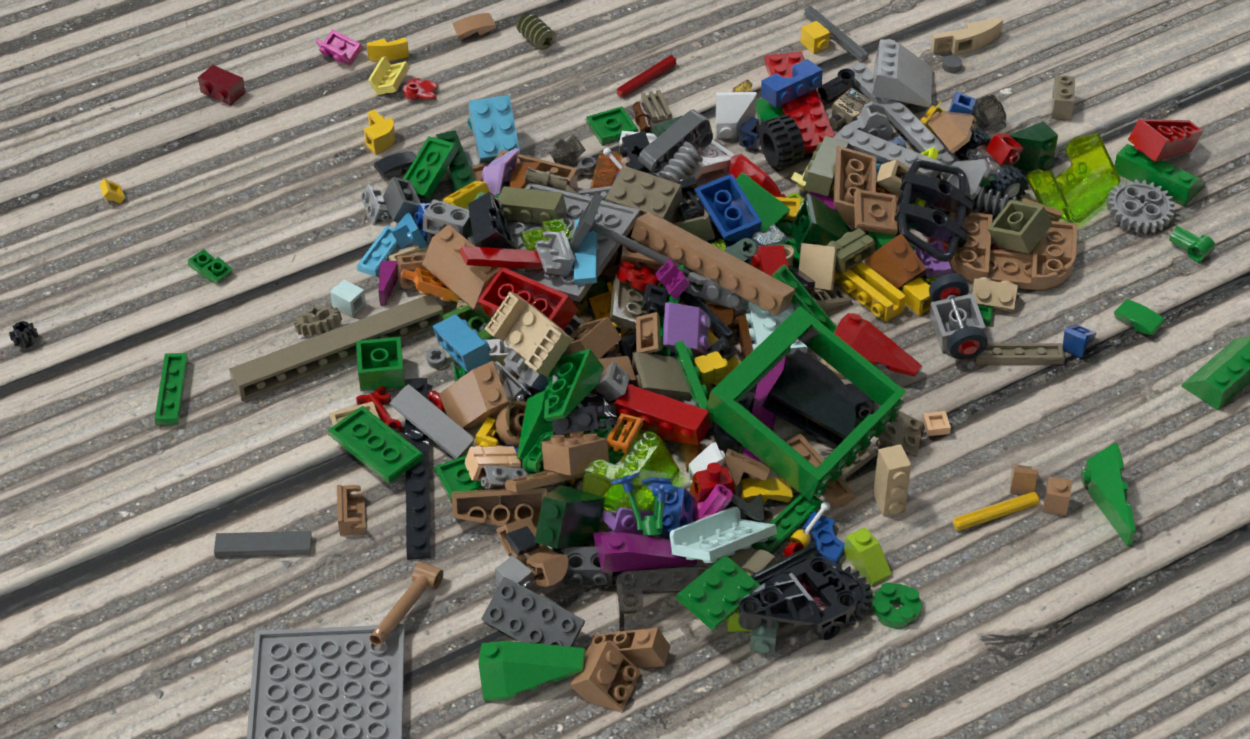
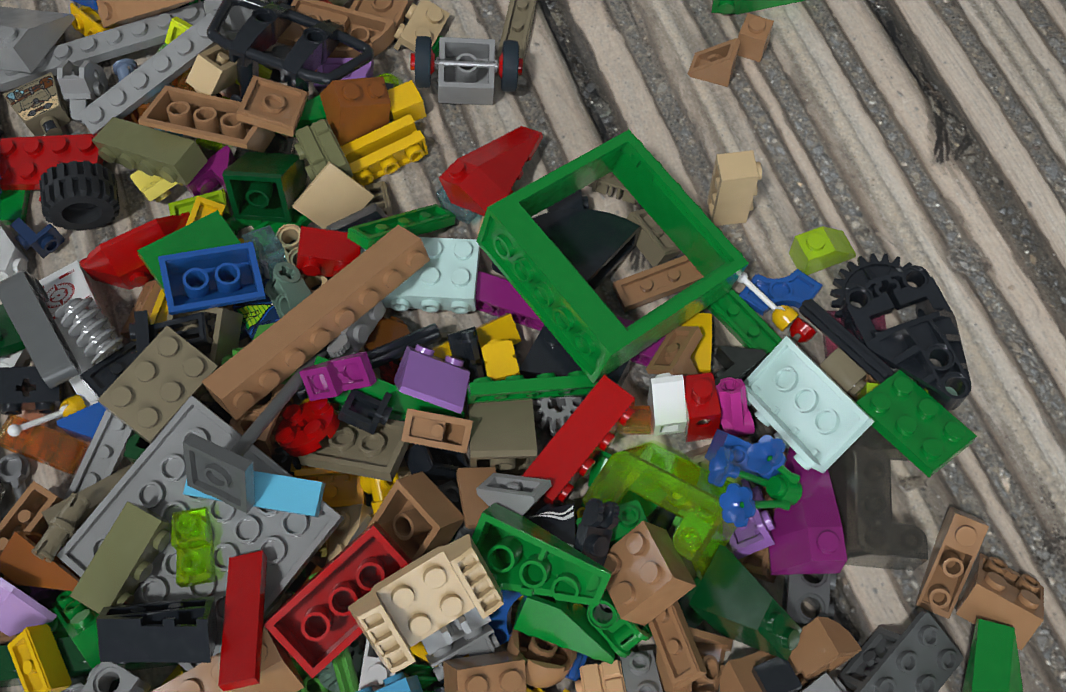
camera: 75 degrees left, 20 degrees up
light grey hinge [535,231,575,276] -> none
orange tile [607,413,643,454] -> none
reddish brown tile [737,315,753,360] -> none
green plate [872,582,922,629] -> none
light nougat plate [922,411,951,436] -> none
yellow axle [952,492,1039,531] -> none

